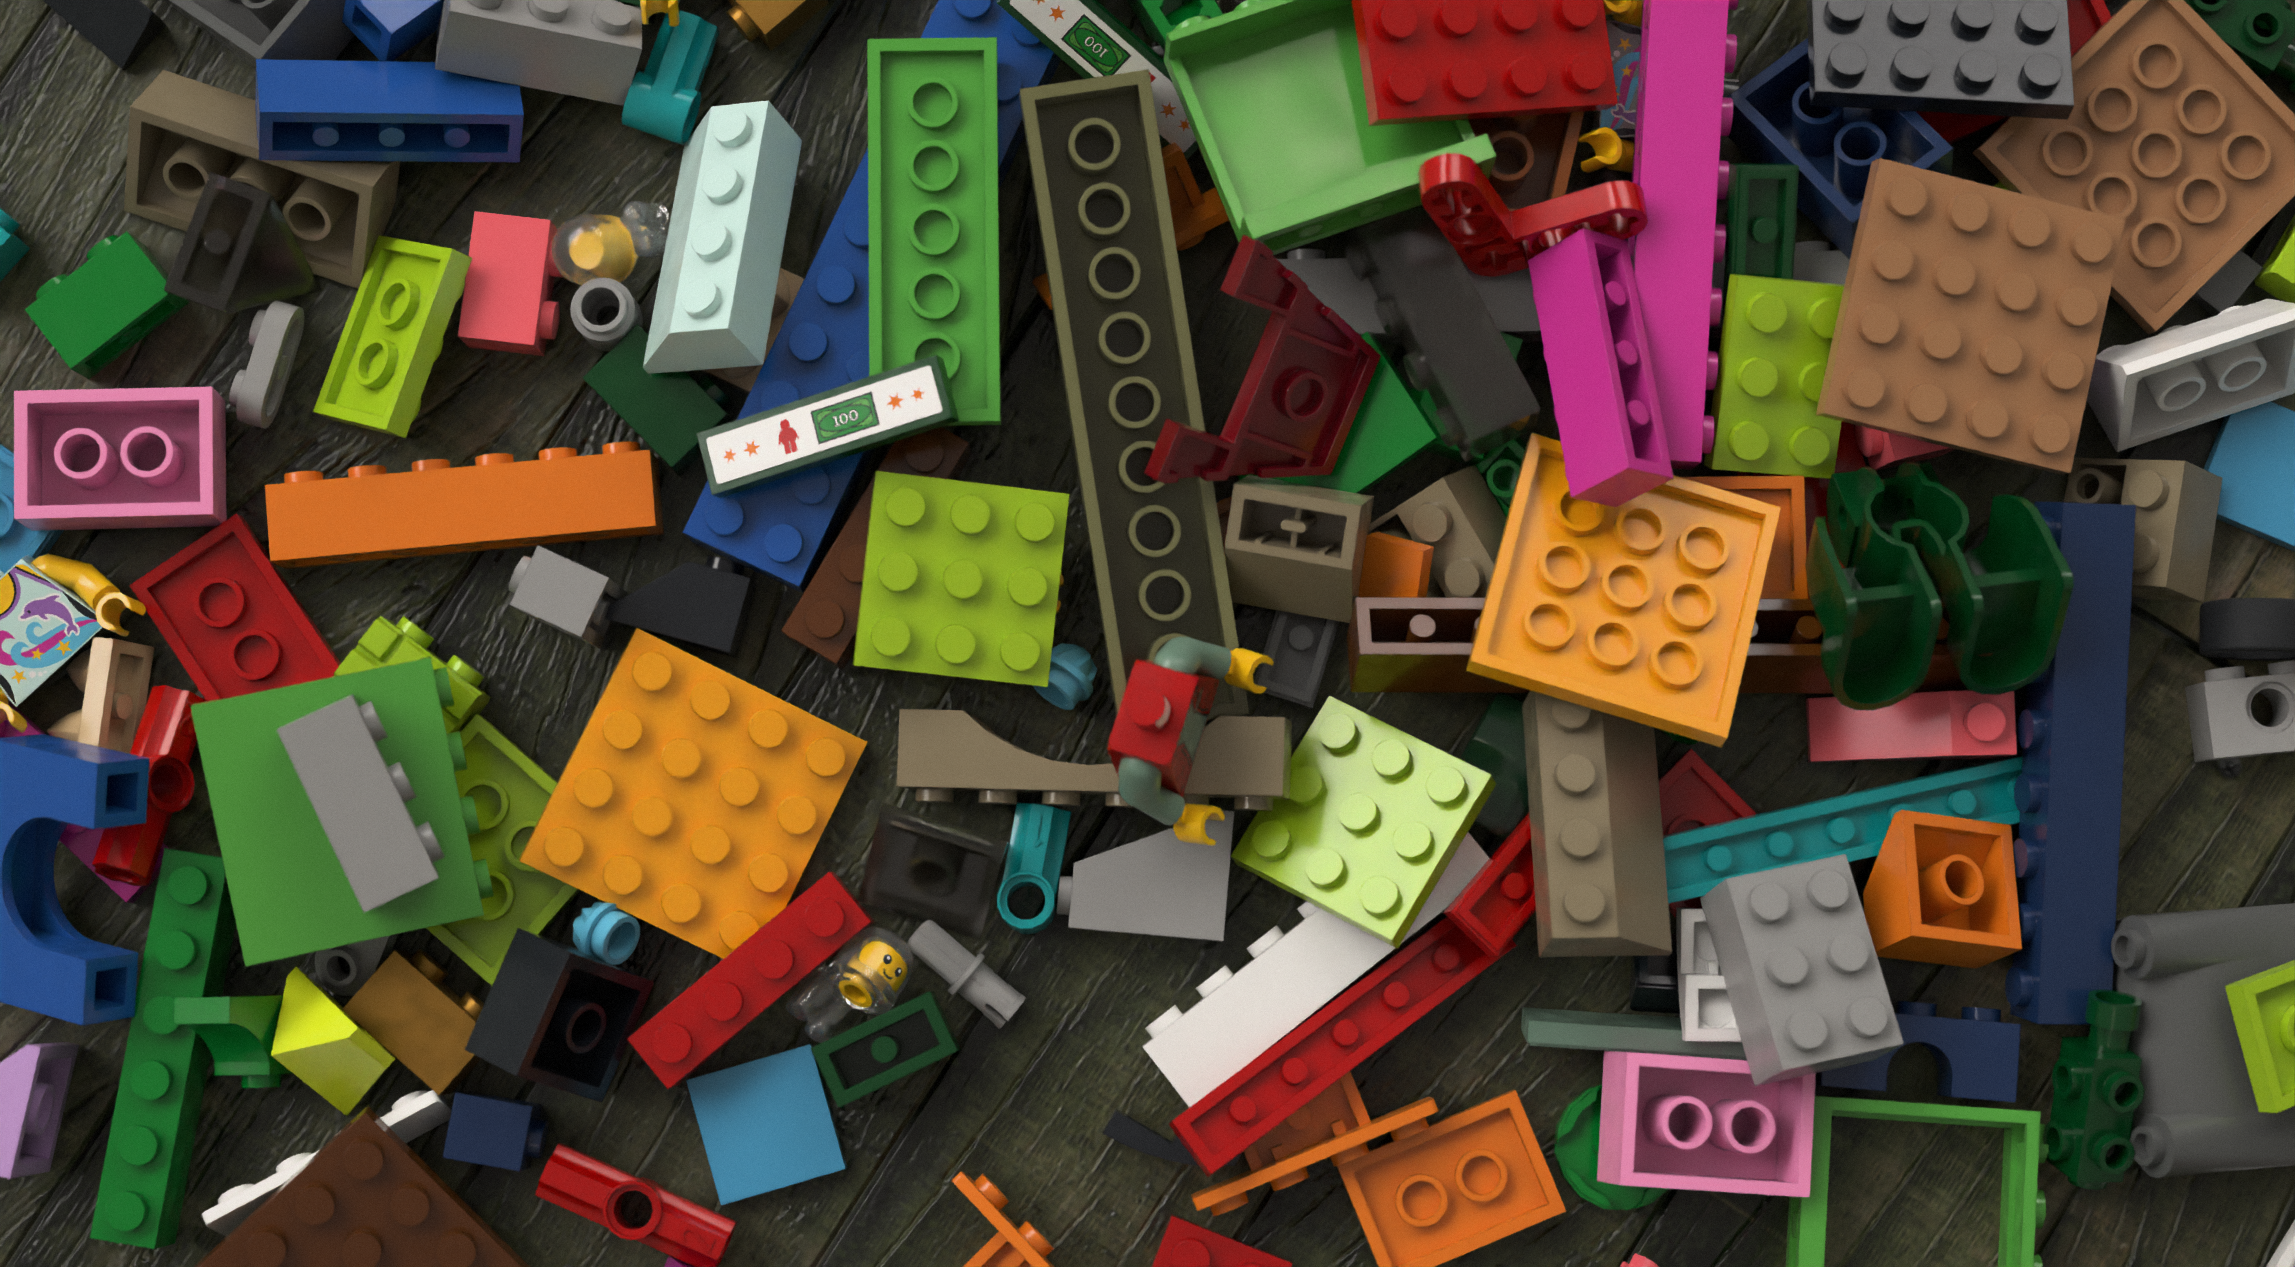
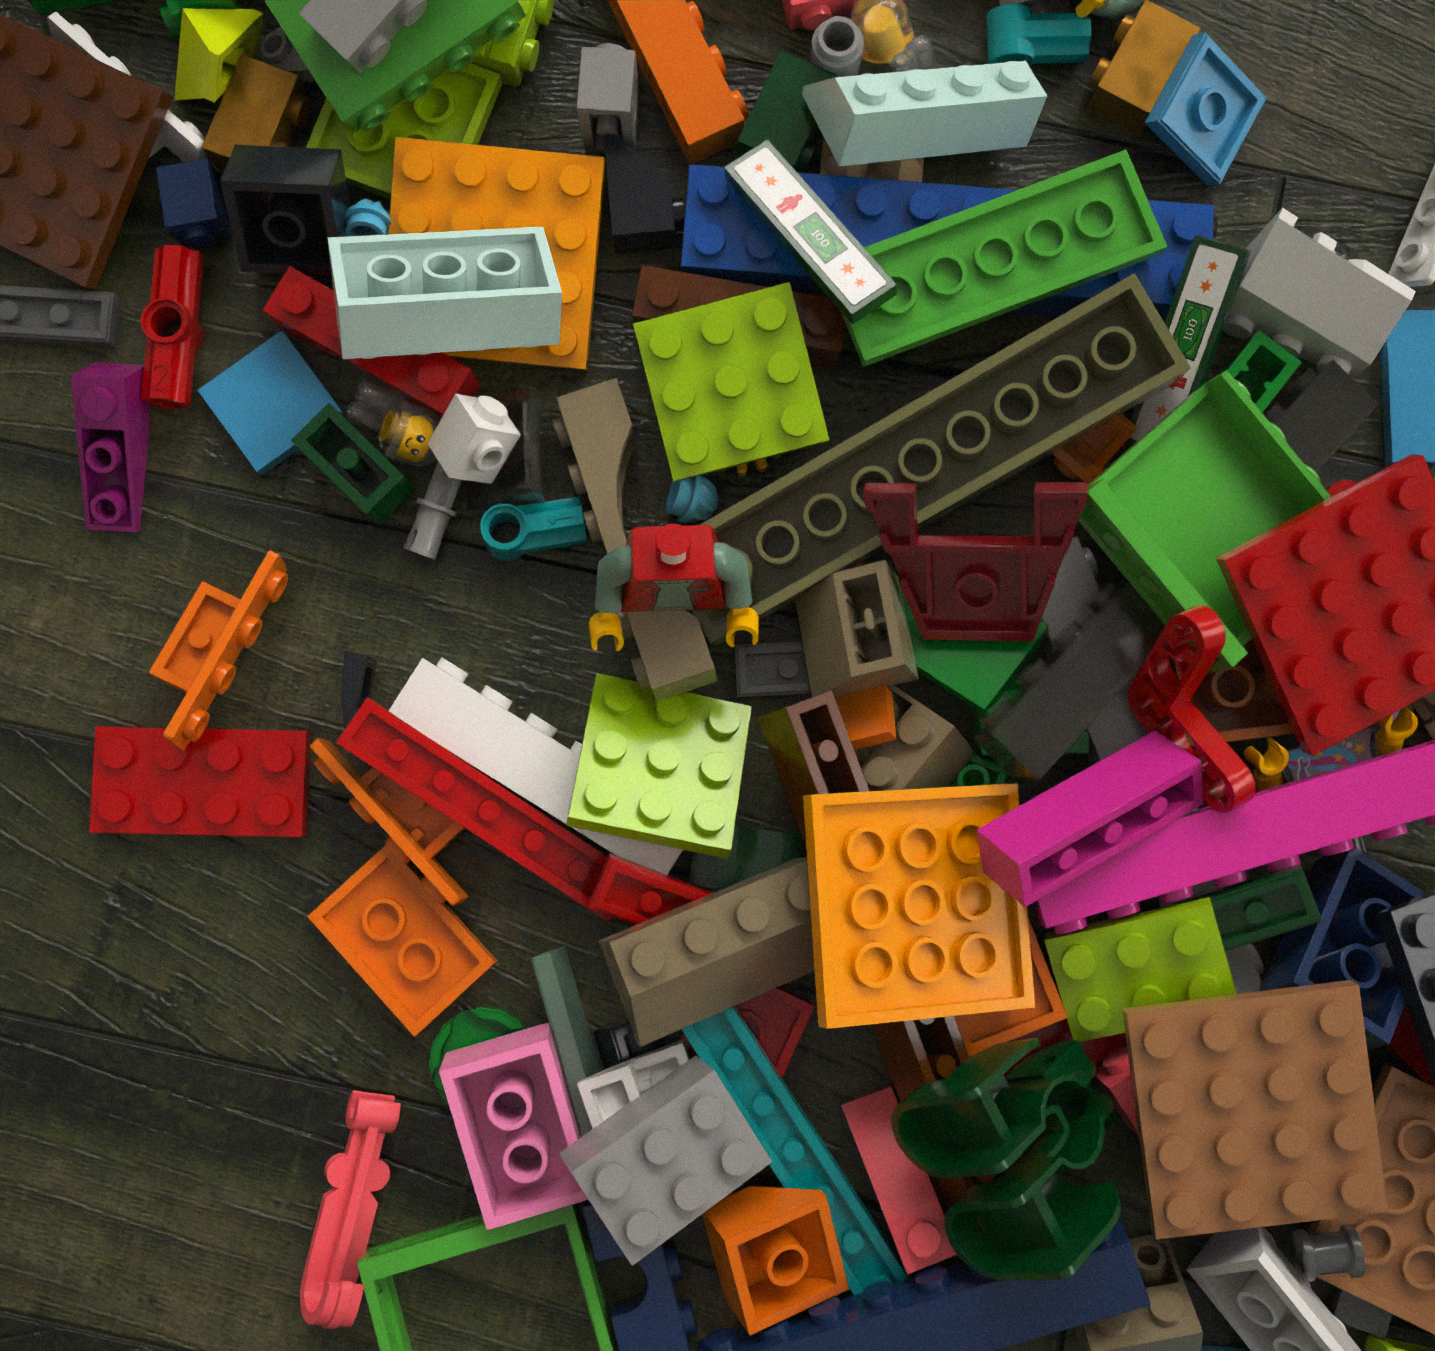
camera: 75 degrees right, 0 degrees up
light grey slope [1057,811,1234,942] -> none
none -> light aqua slope [328,226,562,359]
none -> white brick [427,394,521,484]
none -> dark grey bush [1291,1224,1365,1283]

